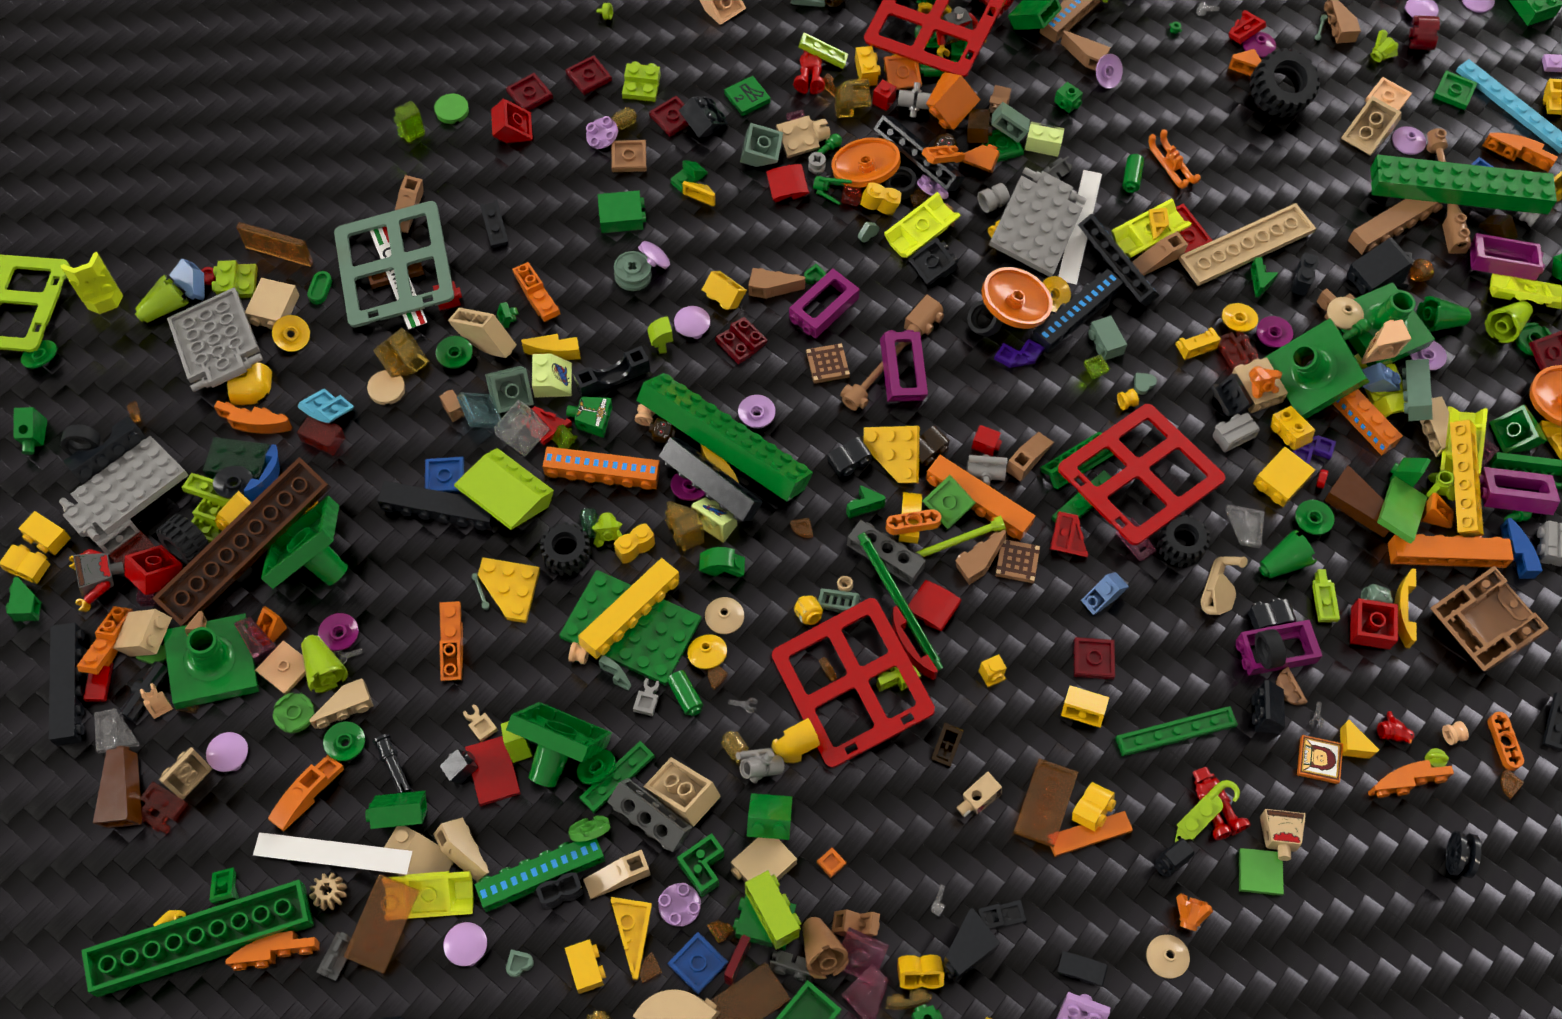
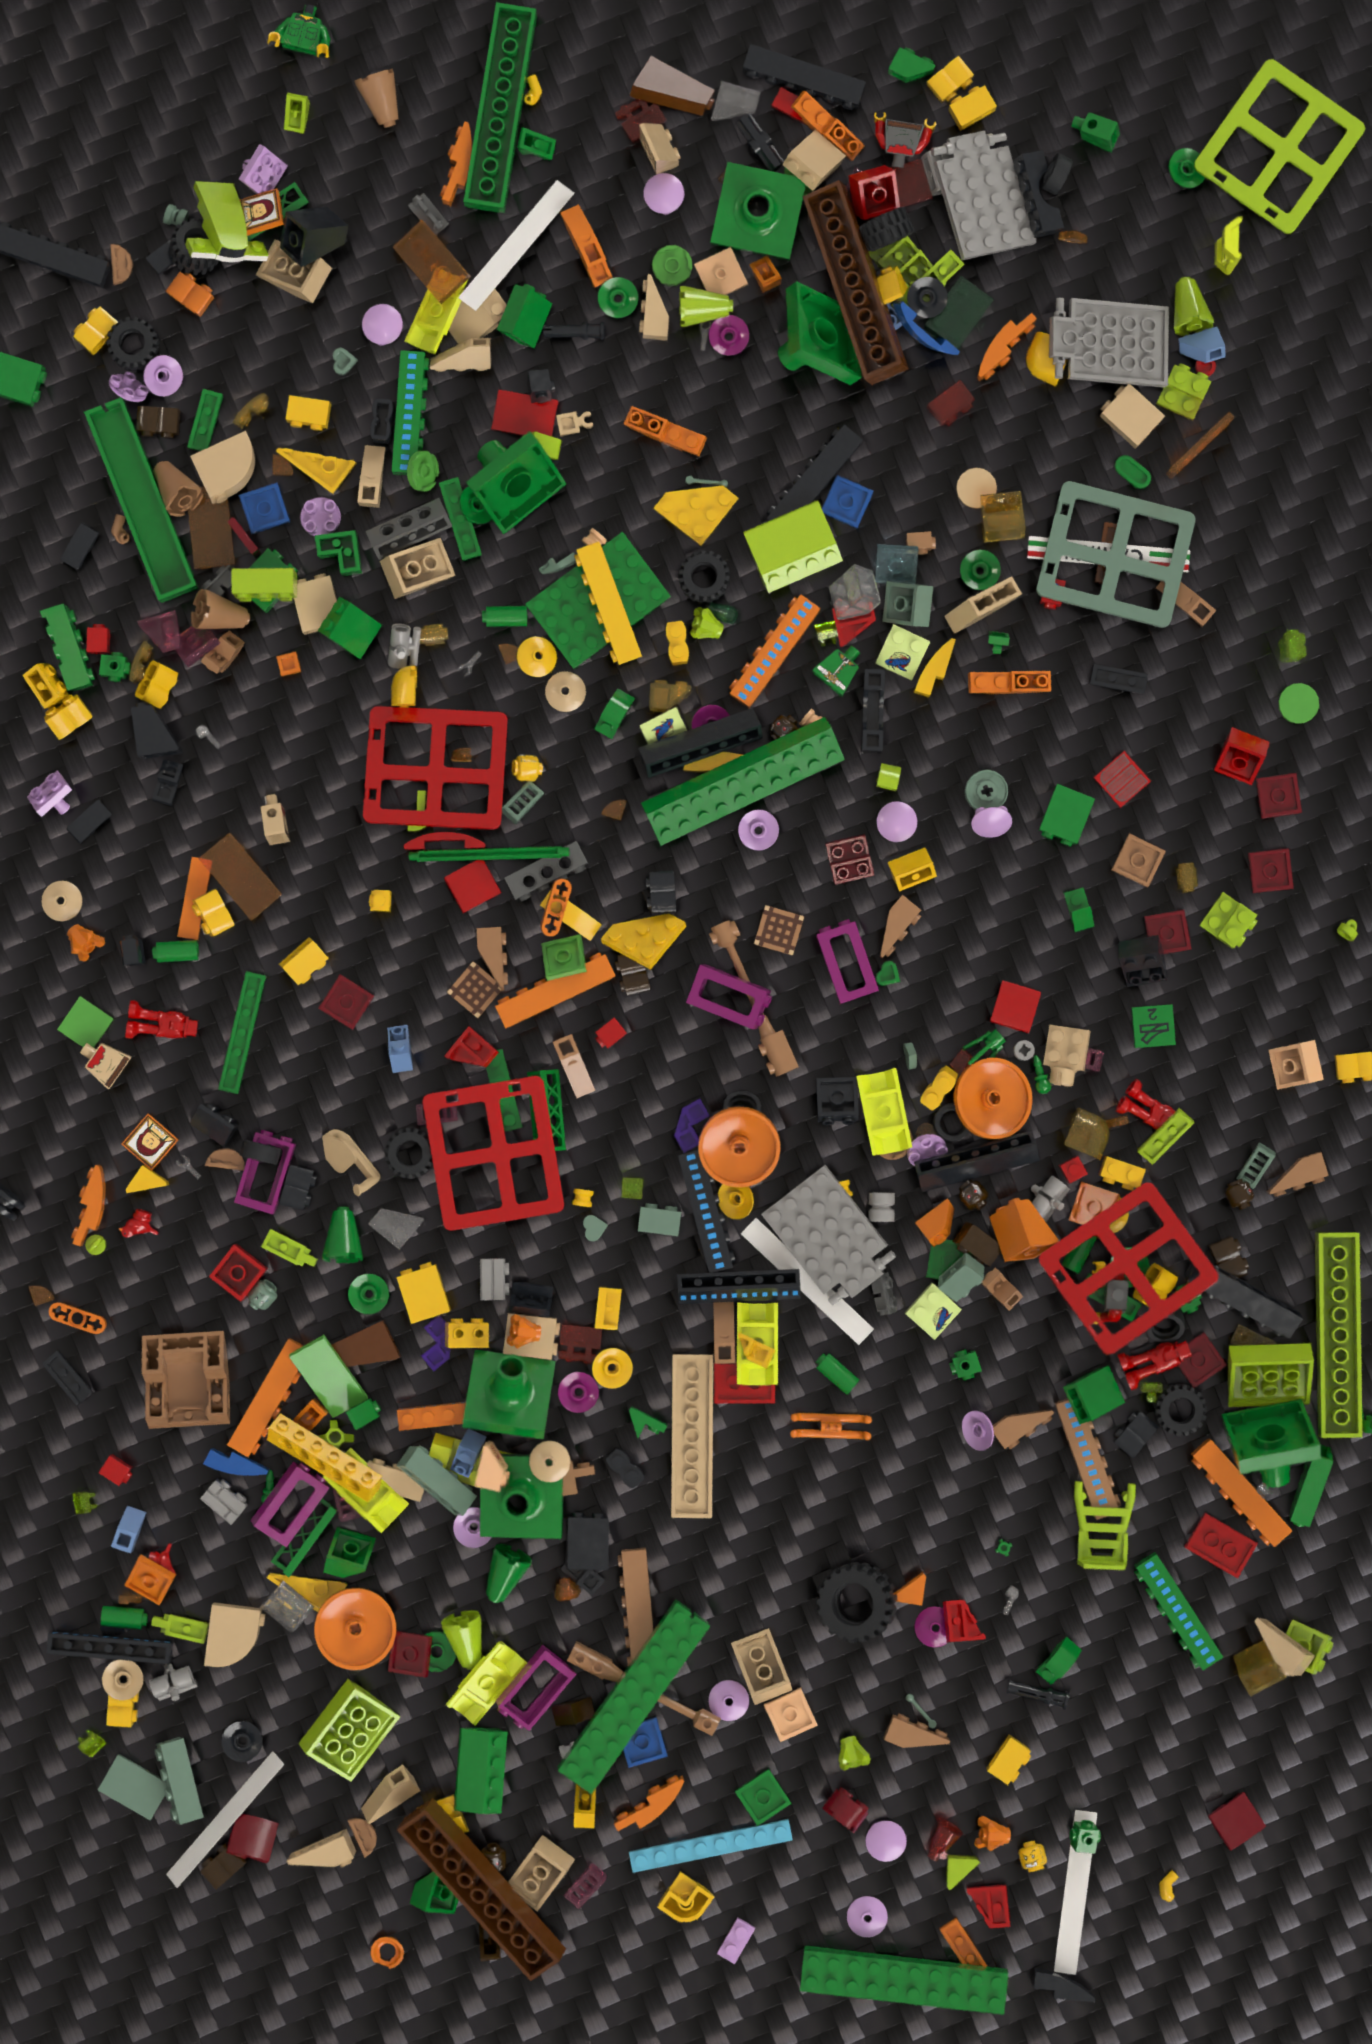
camera: 125 degrees right, 25 degrees up
light nougat plate [140,683,173,719] -> none
medium nougat slope [185,611,207,636] -> none
clear pink slope [234,617,276,658] -> none
yellow dish [272,315,310,352] -> none
medium azure slope [298,388,354,423] -> none
tan gear [309,873,347,910] -> none
lavender dish [586,116,618,149] -> none
light grey plate [633,678,659,716] -> none
yellow slope [682,181,715,207] -> none
clear orange tile [707,920,734,943] -> none
sand green slope [740,123,783,167] -> none
tan hinge [837,576,853,592] -> none
green slope [846,486,886,518] -> none
lime piece [916,515,1006,557] -> none
orange hinge [921,145,965,164] -> none
dark brown slope [931,723,964,767] -> none
light grey pin [966,454,1007,486] -> none
lime plate [1175,780,1240,842] -> none
red tile [1316,469,1328,489] -> none
green bar [1343,319,1371,340] -> none
yellow slope [1394,569,1417,648] -> none
light nougat wheel [1442,721,1469,745] -> none
none -> green brick [152,940,199,963]
none -> tile [1094,751,1151,808]

